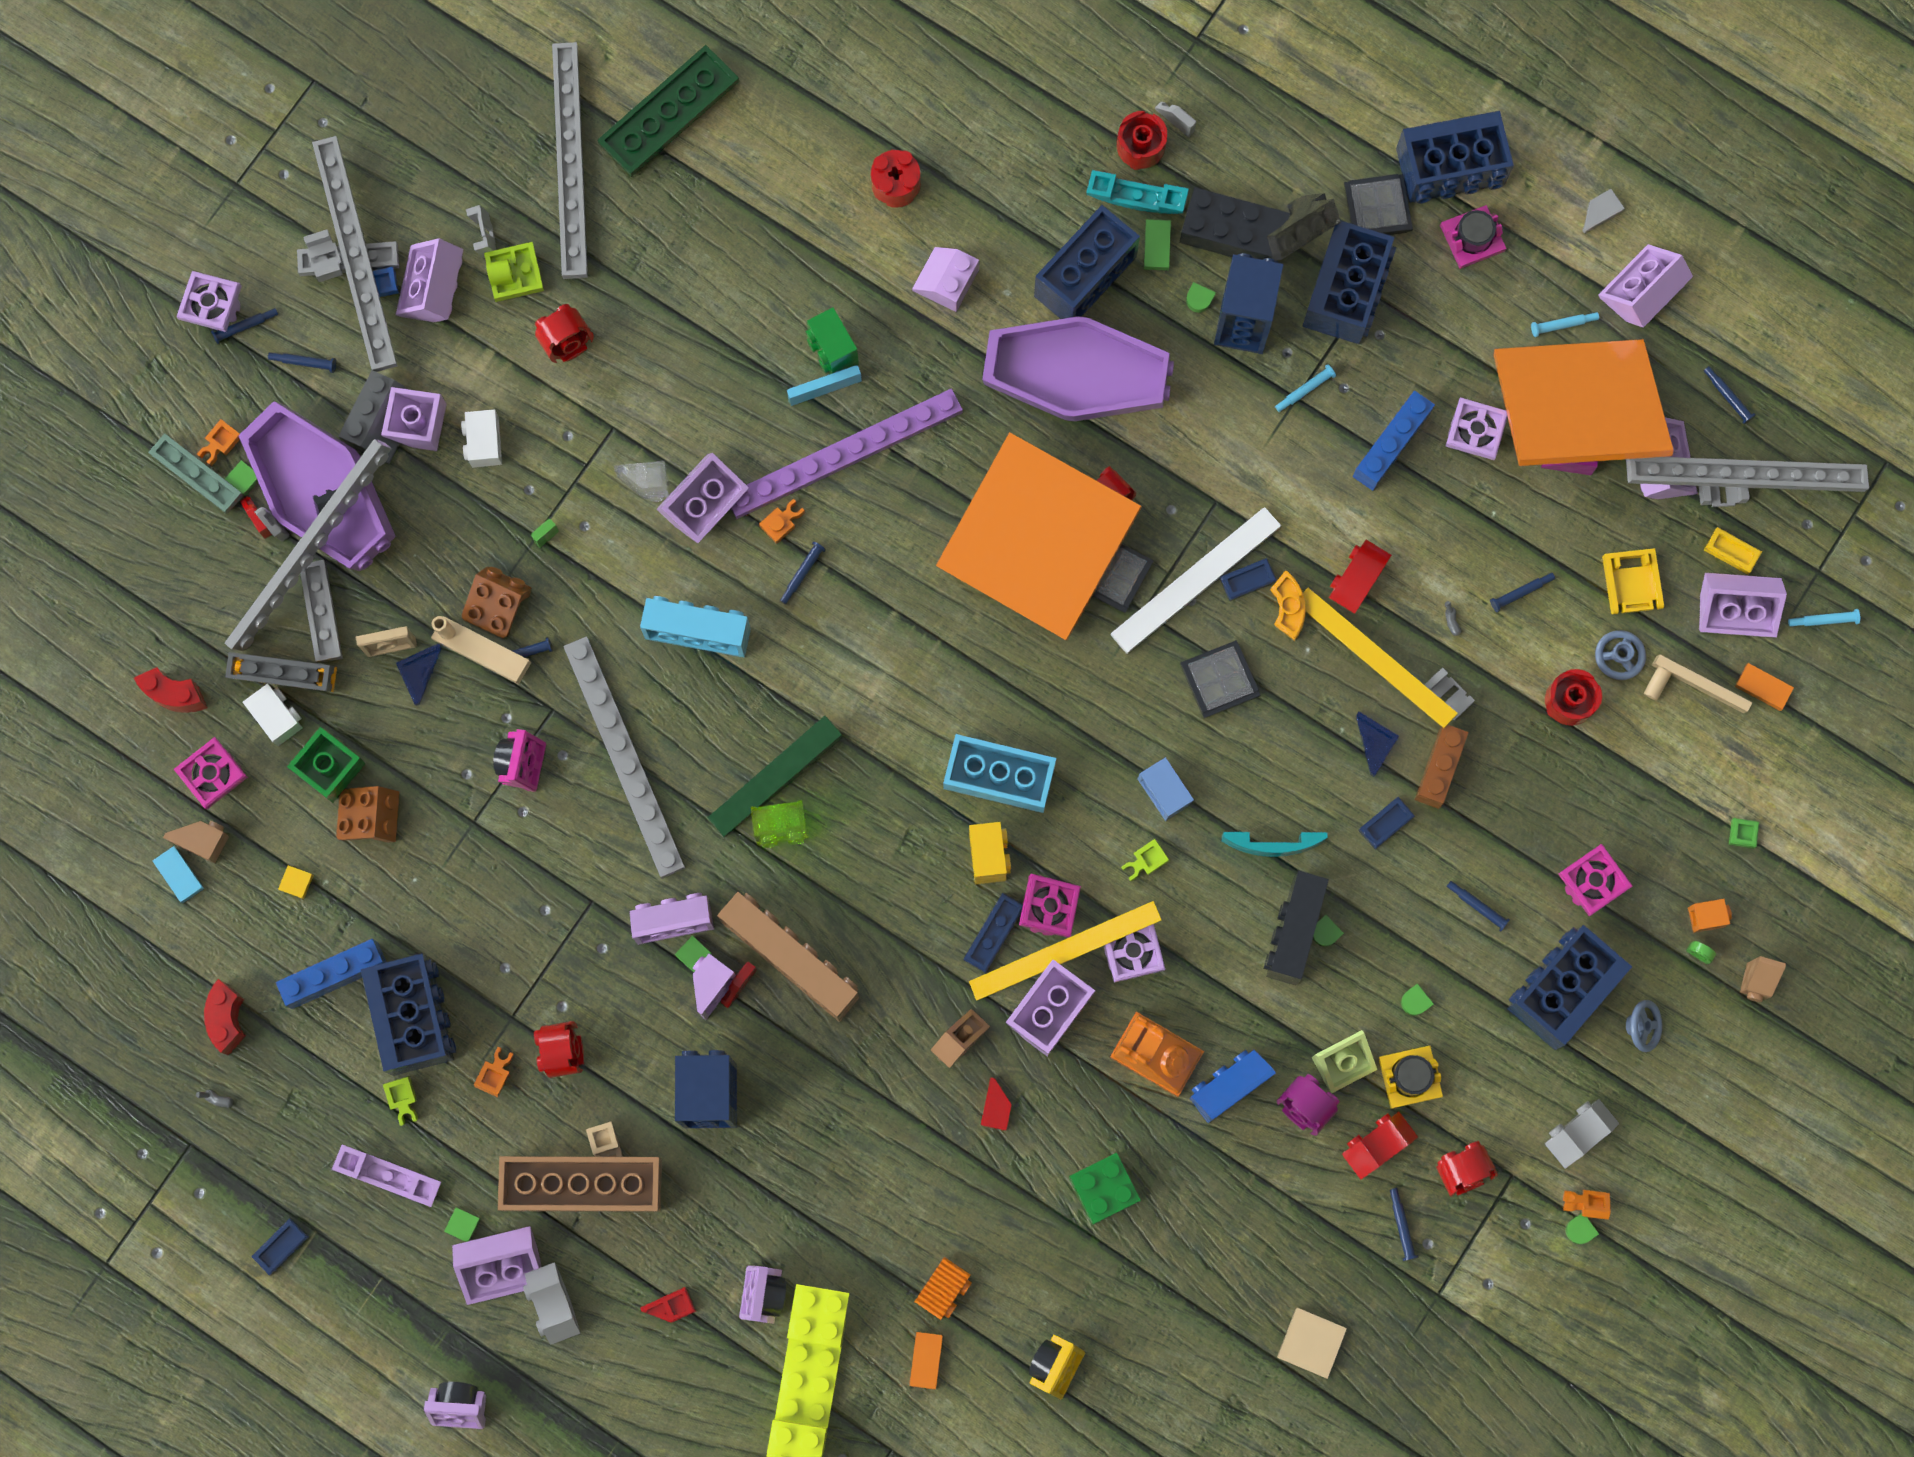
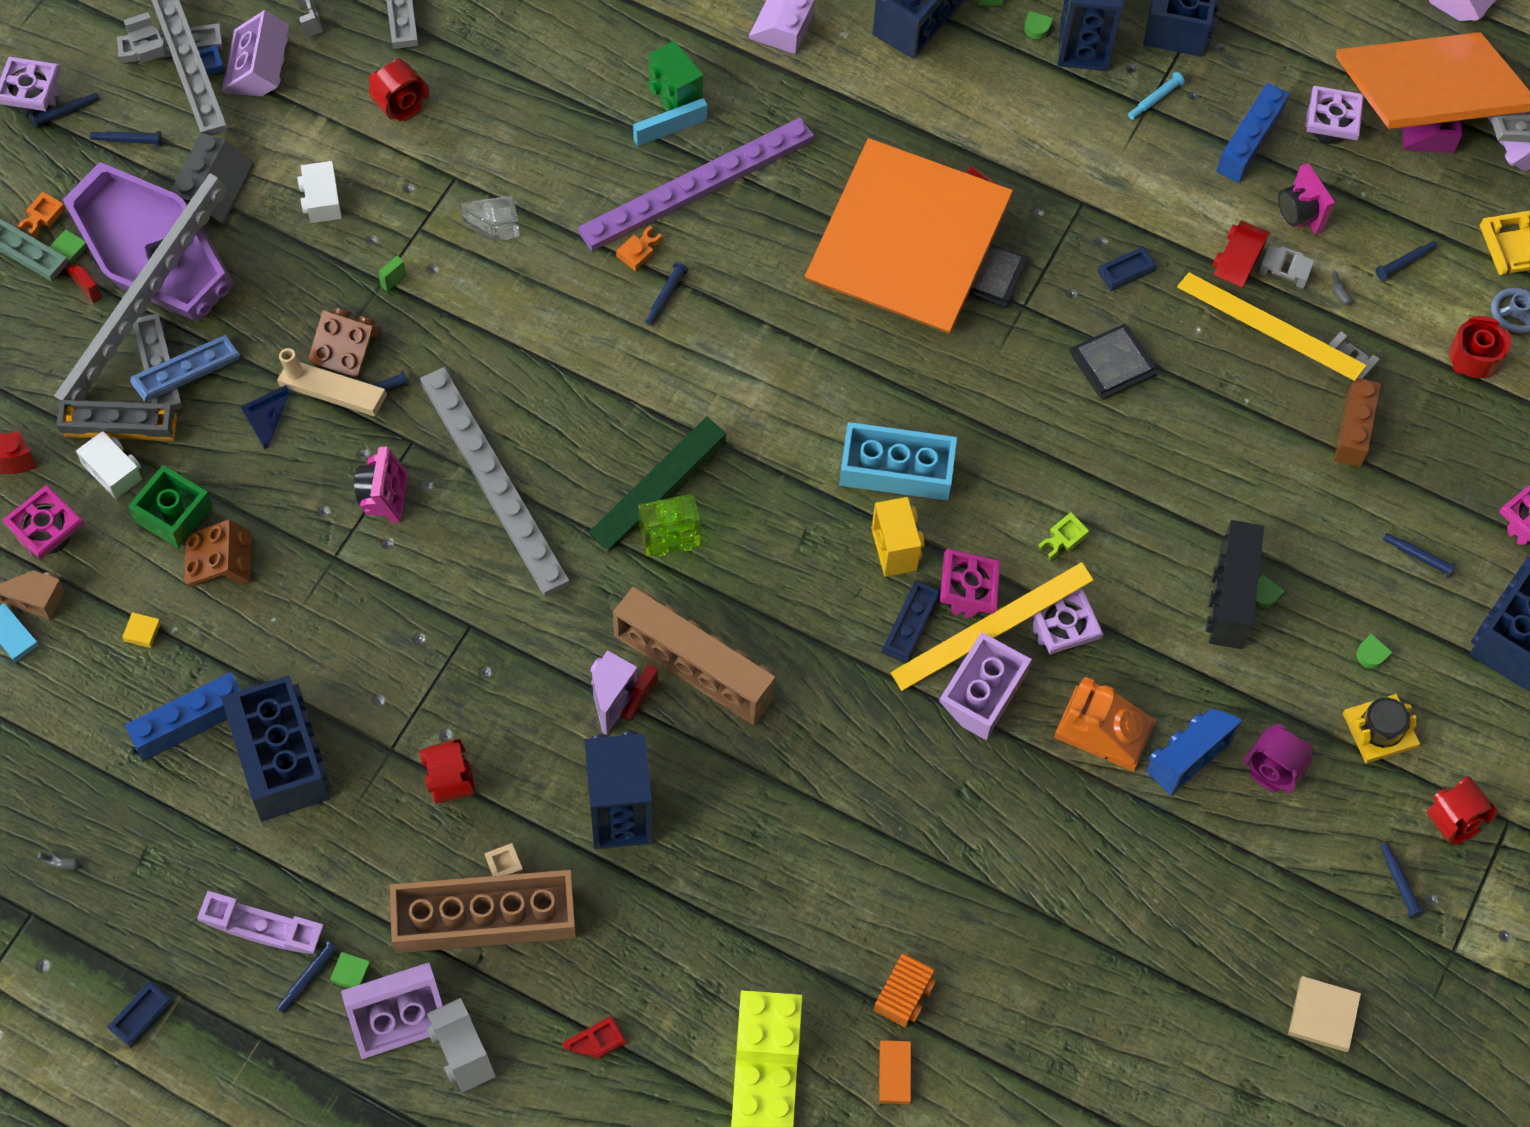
camera: 10 degrees left, 15 degrees down
red brick [204,979,246,1055] -> none
light grey tile [254,507,289,541] -> none
tan tile [356,626,417,657] -> none
lavender slope [381,387,446,451] -> none
lime plate [383,1076,418,1126] -> none
orange plate [474,1047,513,1097] -> none
lime plate [484,242,544,302] -> none
lavender slope [630,893,714,945] -> none
medium azure brick [640,596,751,658] -> none
lavender slope [657,453,749,543] -> none
bright green tile [675,936,712,972] -> none
lavender piece [739,1266,786,1324] -> none
medium nougat slope [931,1009,990,1068] -> none
red tile [981,1077,1012,1131] -> none
medium lavender container [982,317,1174,421] -> none
yellow piece [1029,1335,1085,1400] -> none
green brick [1068,1153,1141,1225] -> none
white tile [1111,507,1281,654] -> none
medium blue brick [1137,757,1194,821] -> none
teal slope [1222,832,1328,857] -> none
light orange tile [1270,570,1306,641] -> none
yellowish green slope [1312,1030,1377,1093] -> none
red brick [1342,1112,1418,1180] -> none
clear blue tile [1356,711,1399,777] -> none
dark blue tile [1358,797,1415,849] -> none
medium azure piece [1531,312,1599,337] -> none
none -> medium blue tile [130,335,240,402]
none -> dark blue piece [276,940,340,1013]
none -> light grey piece [1259,244,1314,289]
none -> piece [1278,163,1335,235]

